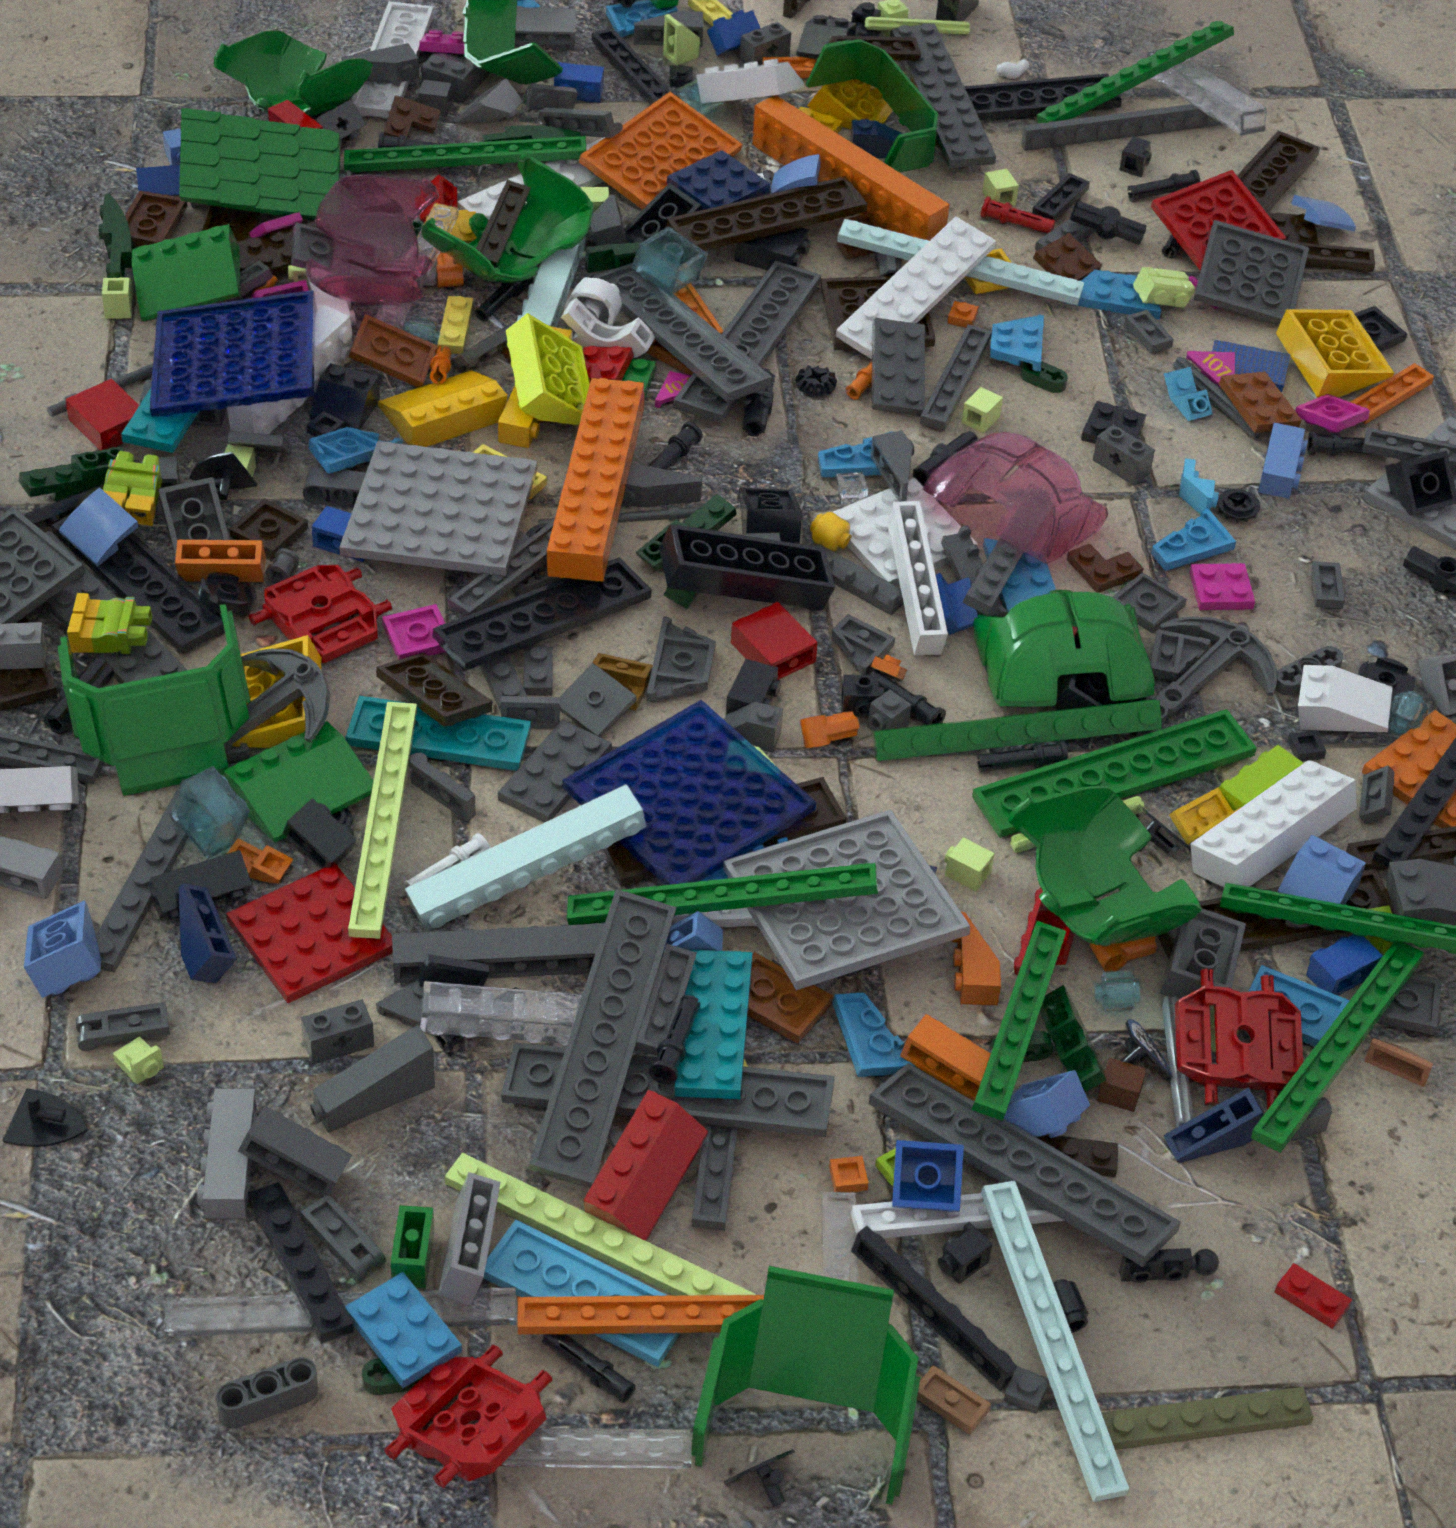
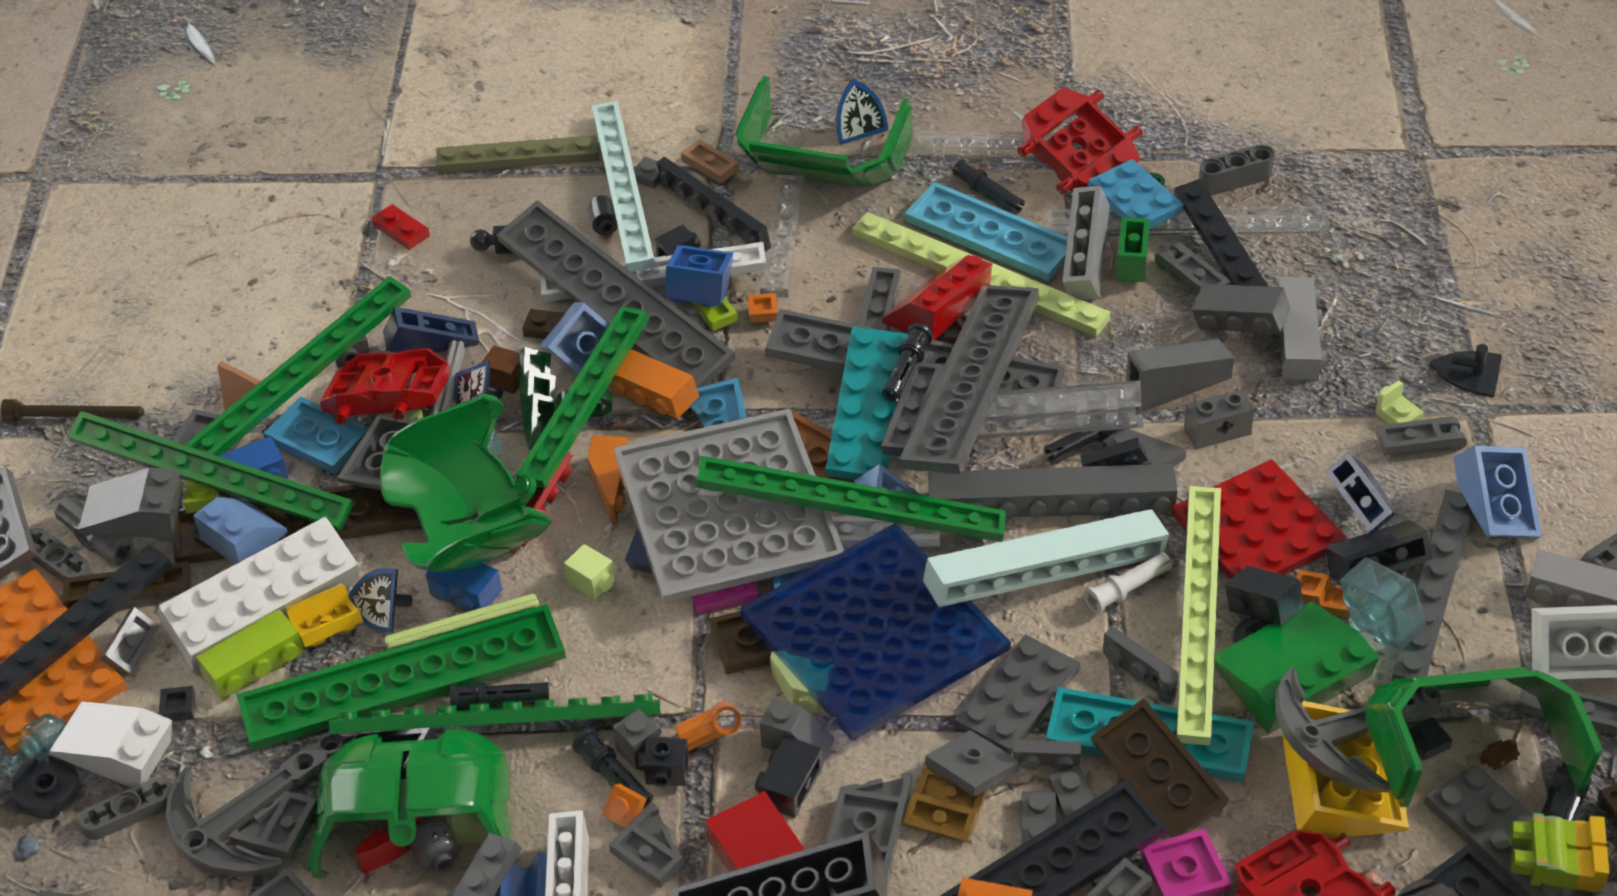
camera: 170 degrees left, 0 degrees up
orange plate [518,1295,764,1335] -> none

